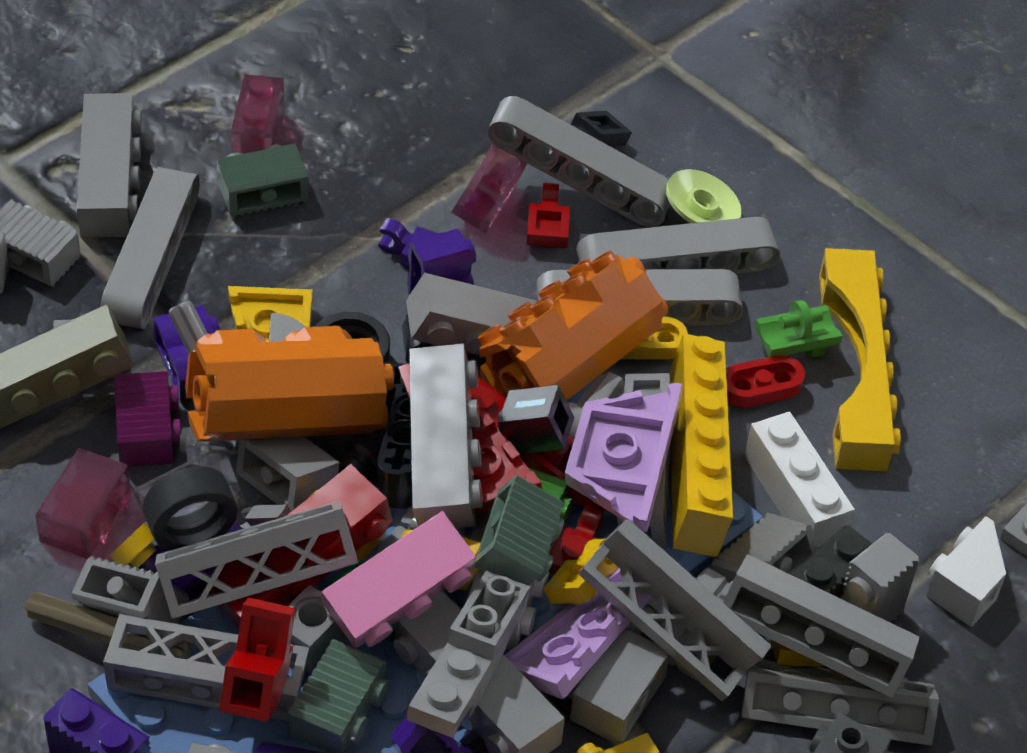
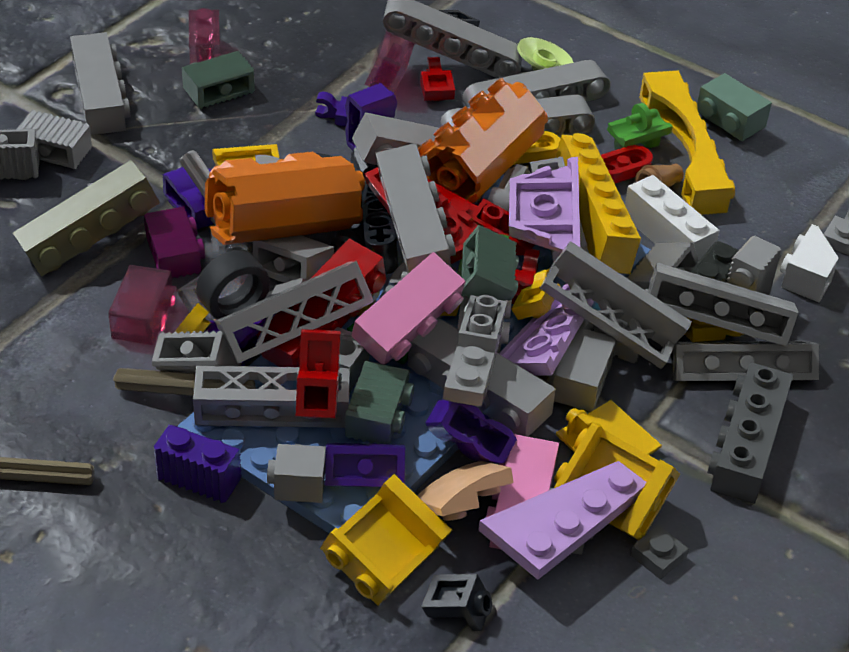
camera: 10 degrees left, 5 degrees down
light grey beam [100,167,200,329] -> none
black brick [498,385,575,454] -> none
none -> medium nougat cone [636,163,684,188]
none -> sand green brick [697,73,772,141]

